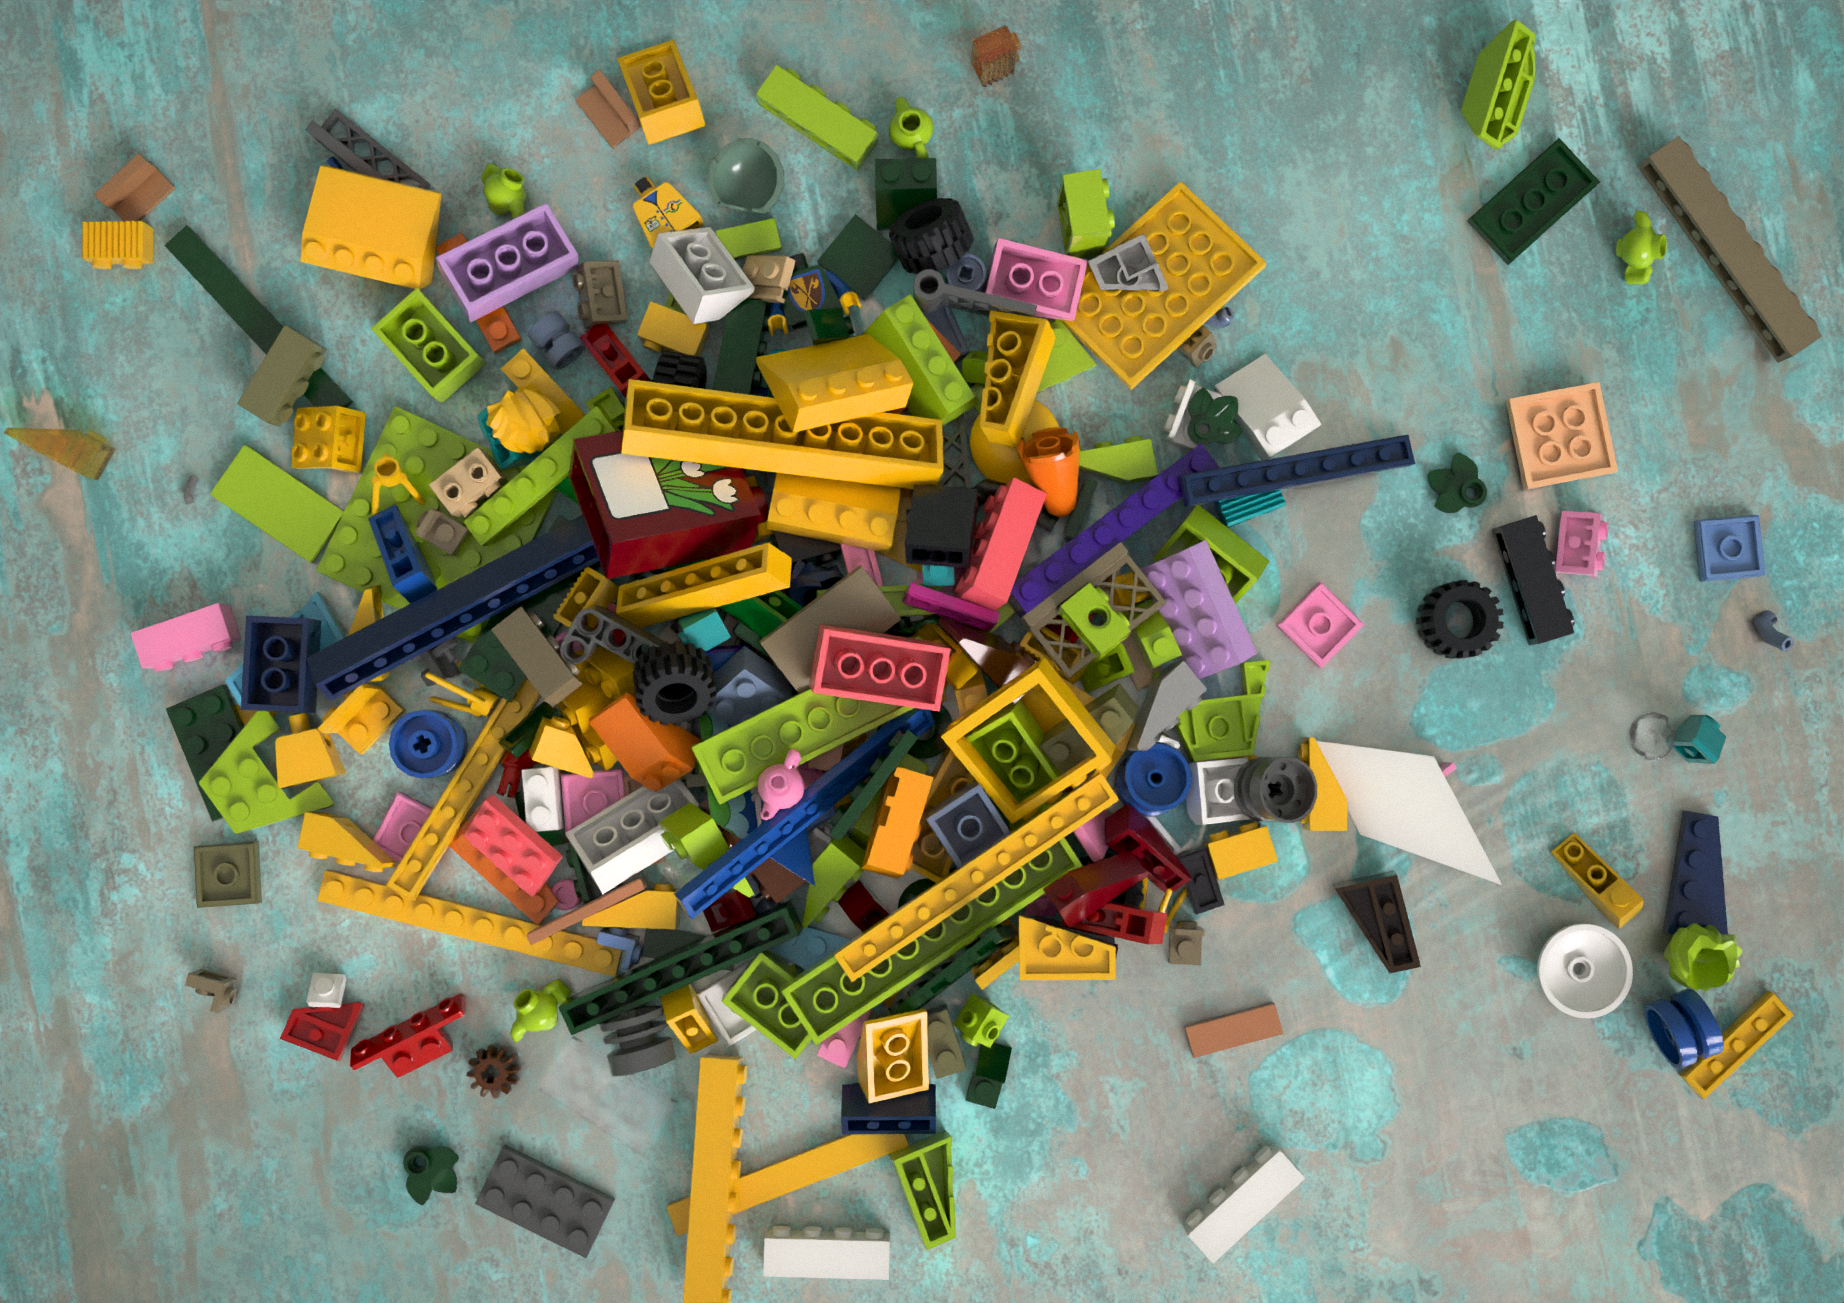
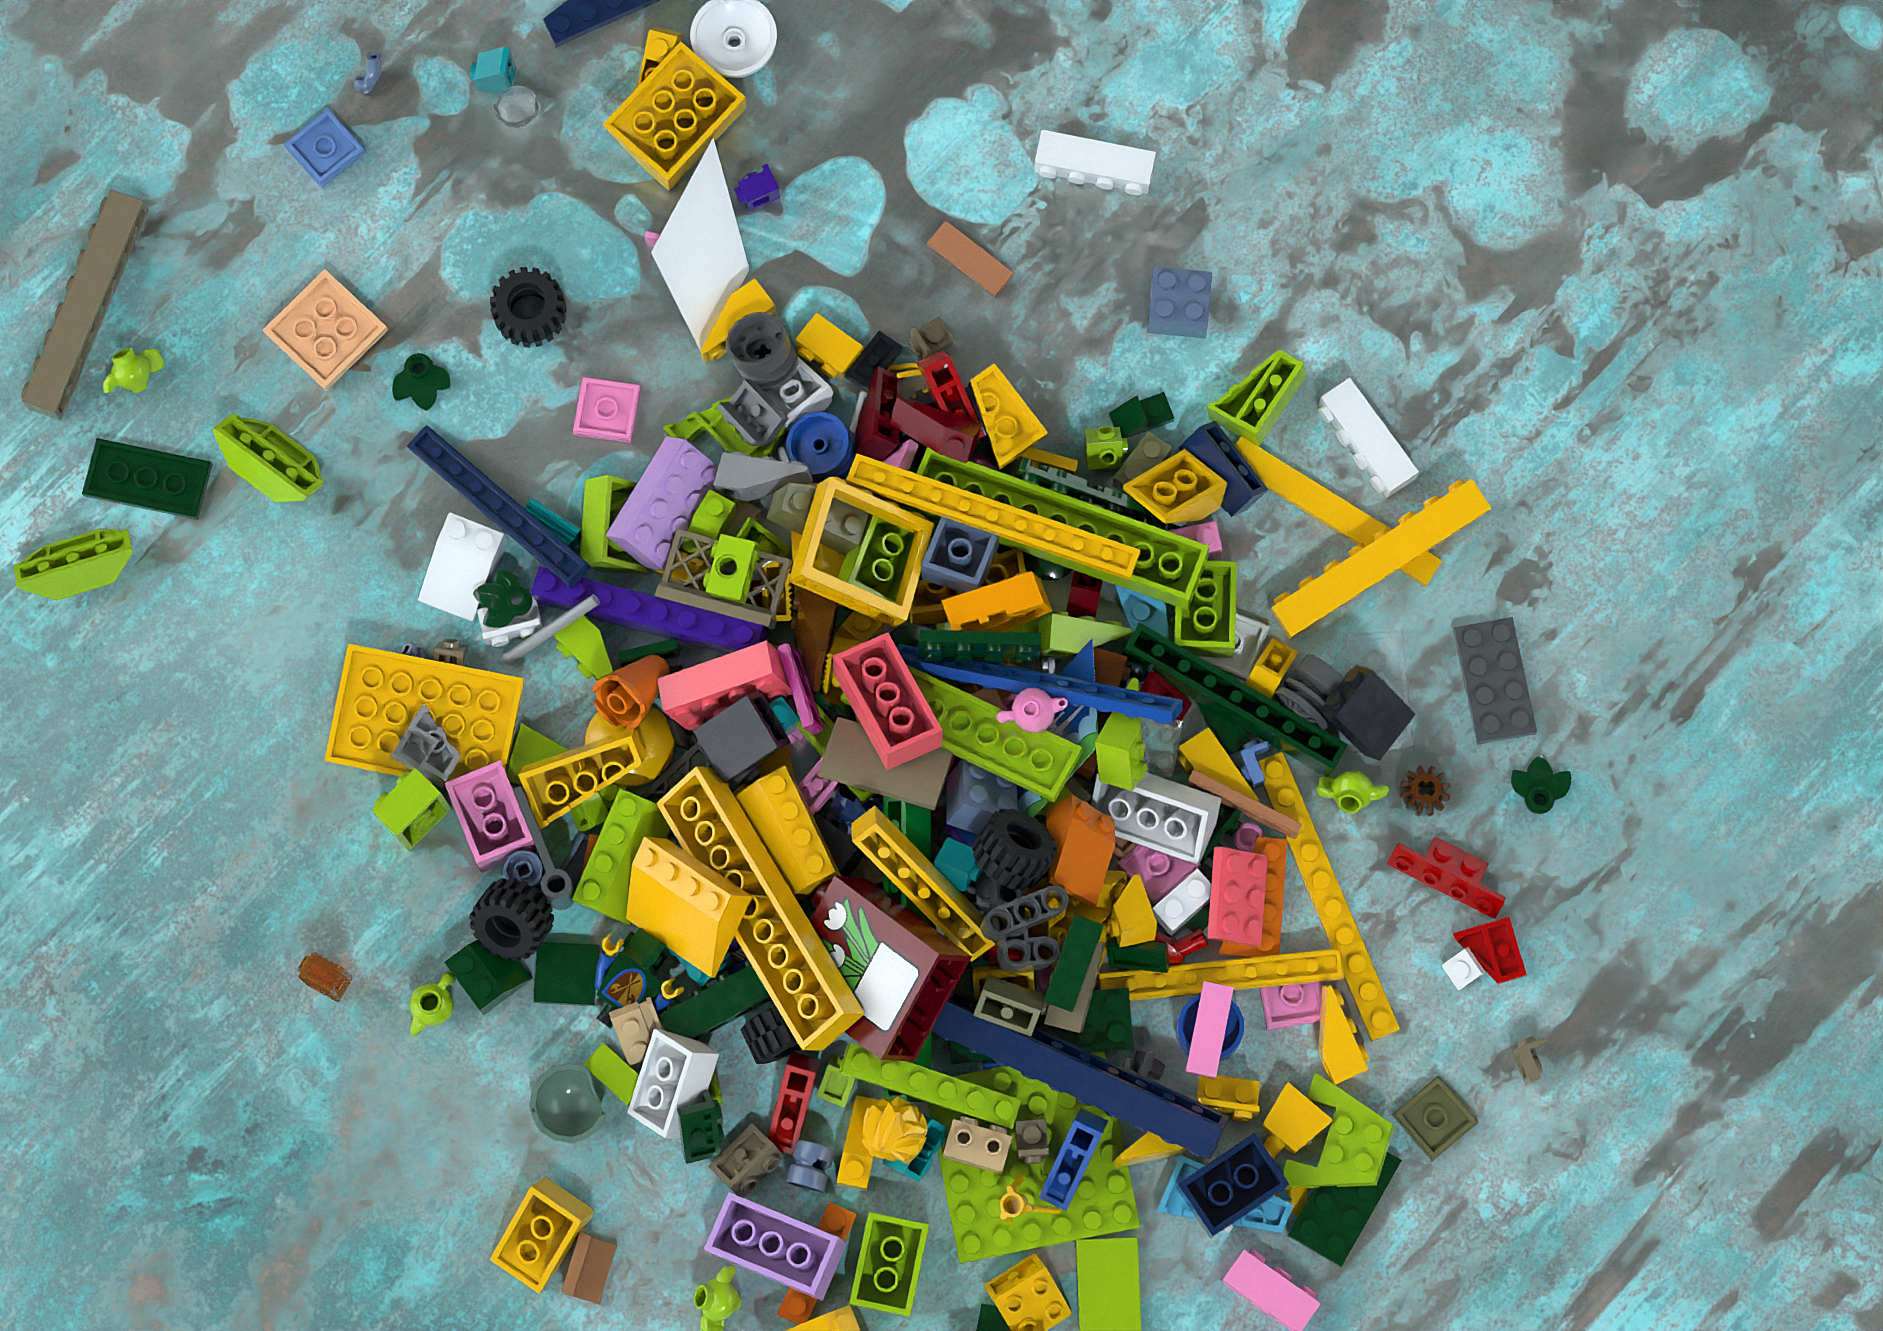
camera: 130 degrees left, 10 degrees down
yellow plant [425,661,499,718] -> none
yellow torso [632,177,705,249] -> none
yellow brick [637,301,711,357] -> none
dark green tile [732,622,773,661] -> none
lime brick [756,64,878,171] -> none
dark brown wedge [1333,870,1421,974] -> none
black brick [1492,515,1575,645] -> none
bright pink bracket [1555,511,1608,578] -> none
none -> lime wedge [212,413,324,502]
none -> light grey bar [502,594,600,665]
none -> yellow slope [602,41,746,191]
none -> dark green bracket [677,1090,725,1164]
none -> dark grey bracket [717,379,789,446]
none -> dark purple brick [733,164,780,212]
none -> olive brick [973,974,1045,1037]
none -> dark grey beam [980,885,1069,941]
none -> dark green tile [1043,914,1104,1012]
none -> sand blue brick [1147,267,1212,338]
none -> bright pink tile [1185,981,1234,1079]
none -> black brick [1320,665,1416,761]

